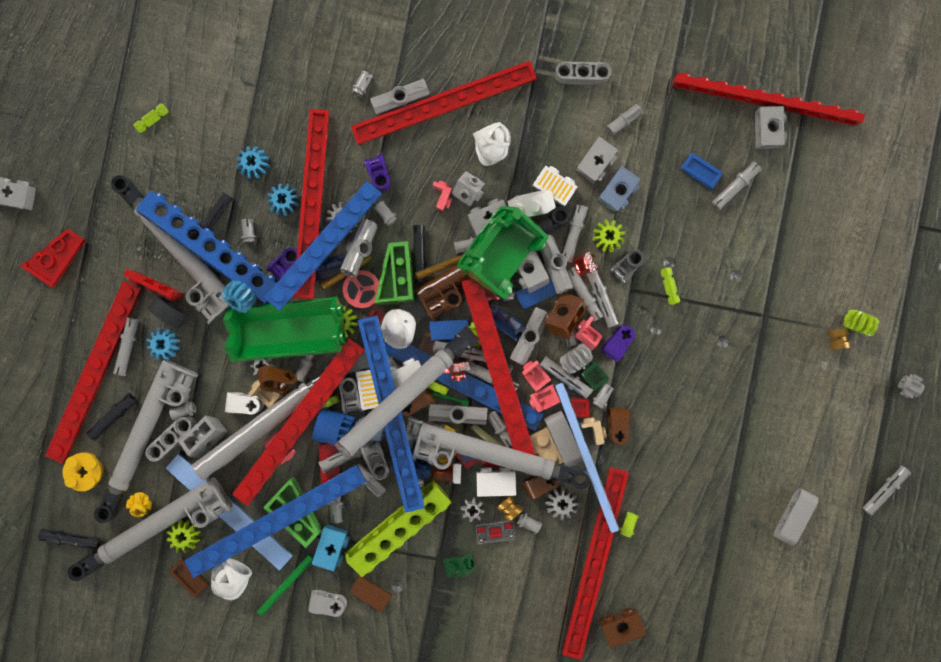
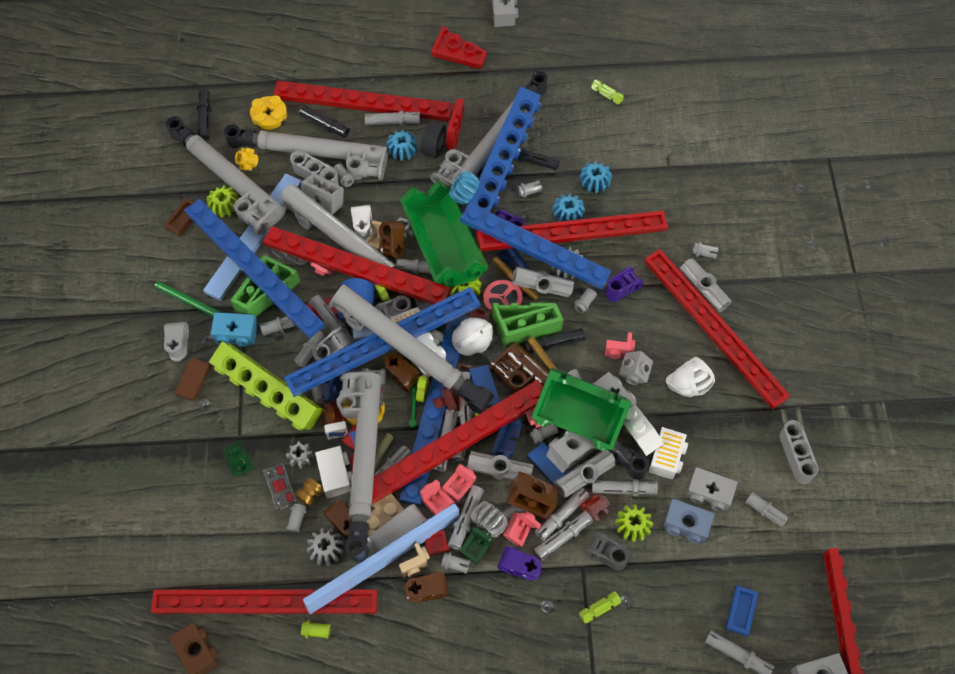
camera: 80 degrees right, 25 degrees down
white helmet [211,558,252,600] -> none
light grey piece [429,404,487,425] -> none

